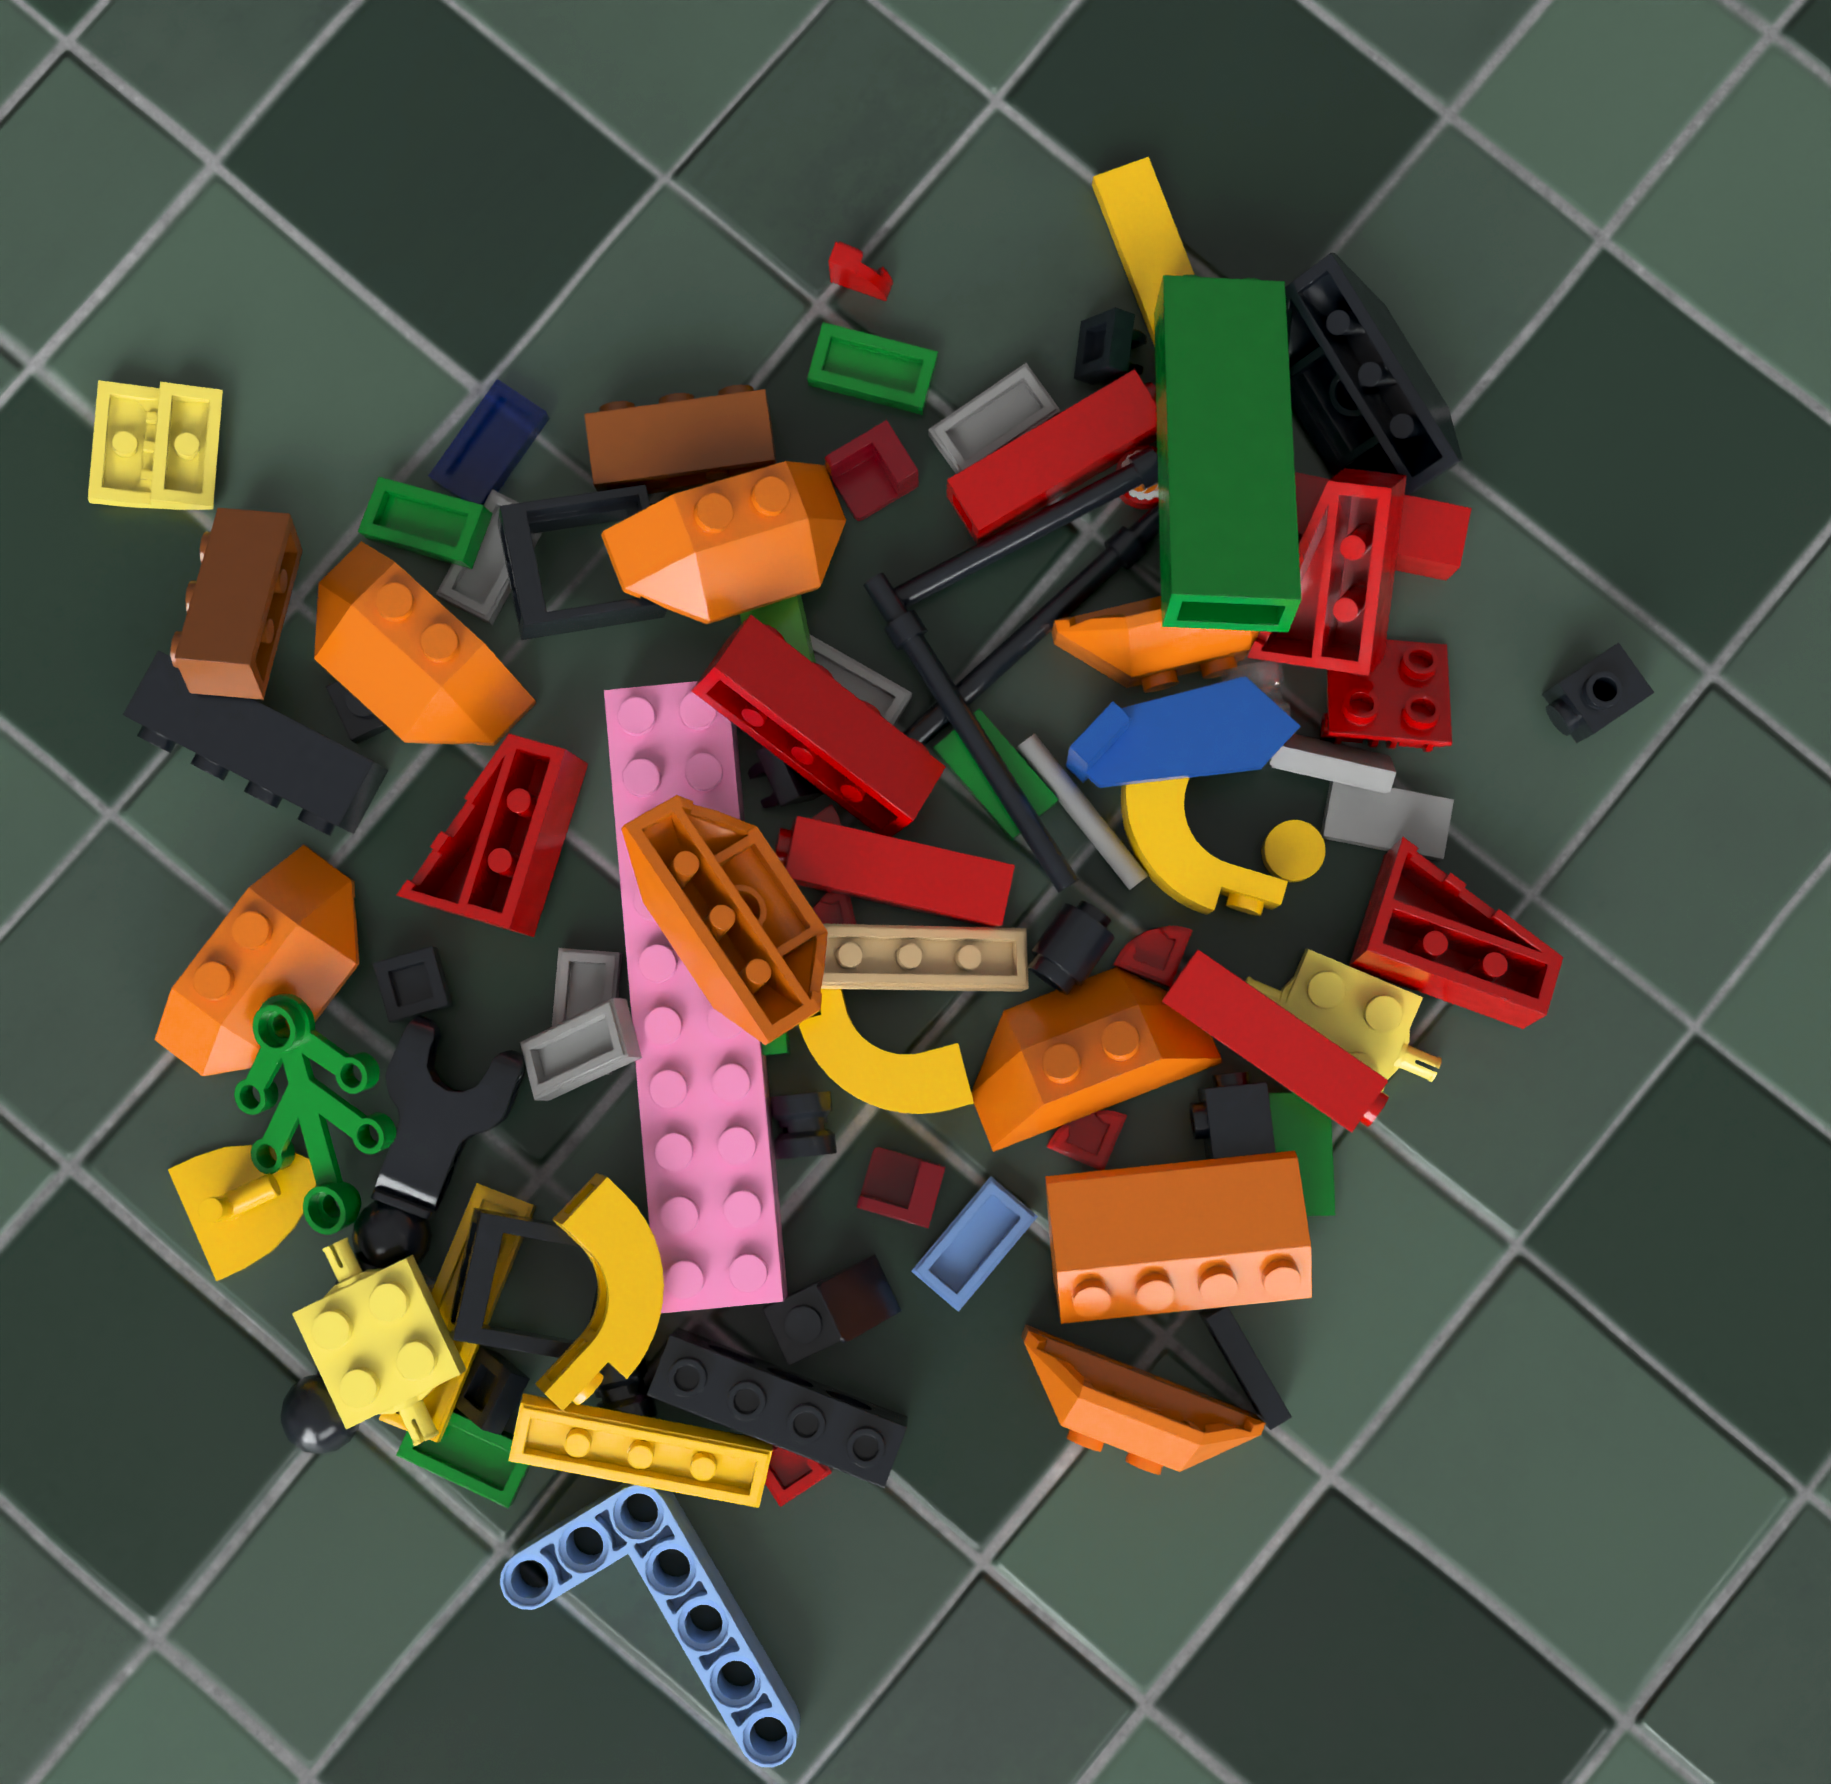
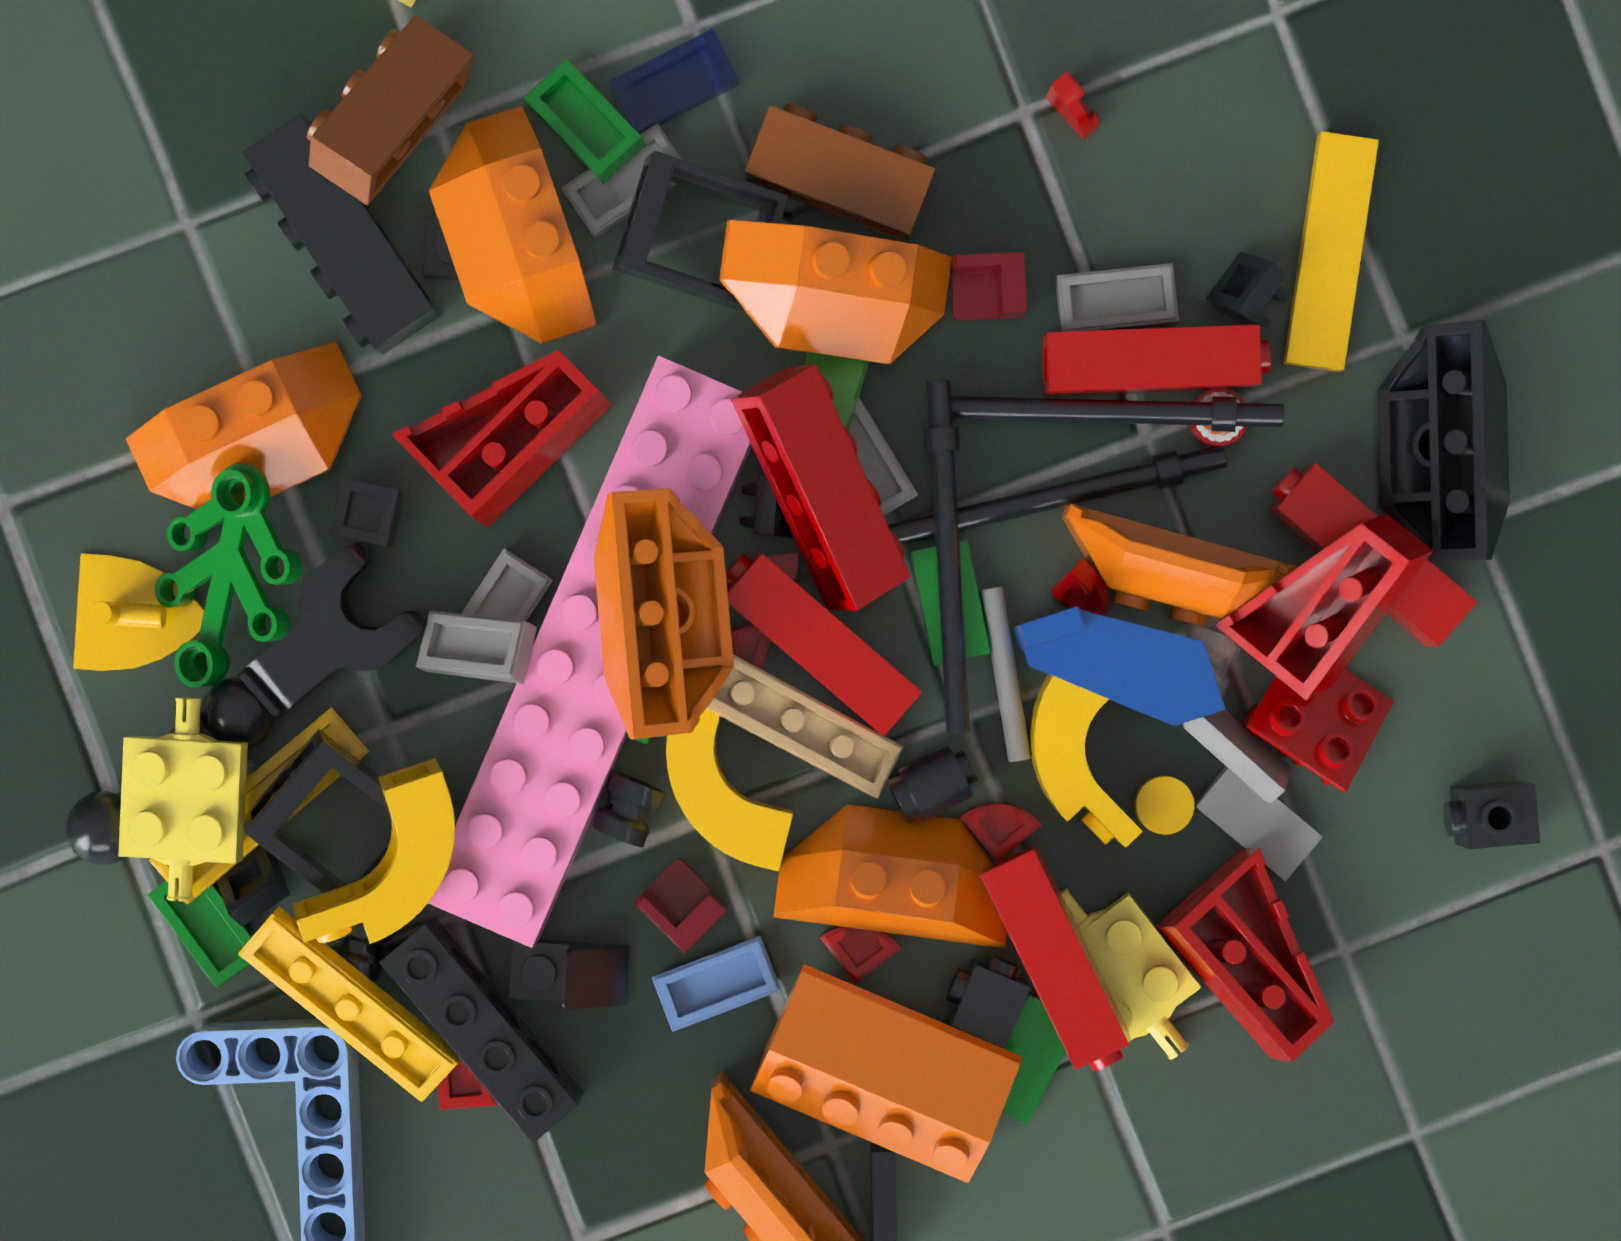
camera: 30 degrees right, 5 degrees up
green tile [807,322,938,415] -> none
green brick [1154,275,1302,632] -> none
none -> red tile [1050,558,1110,616]

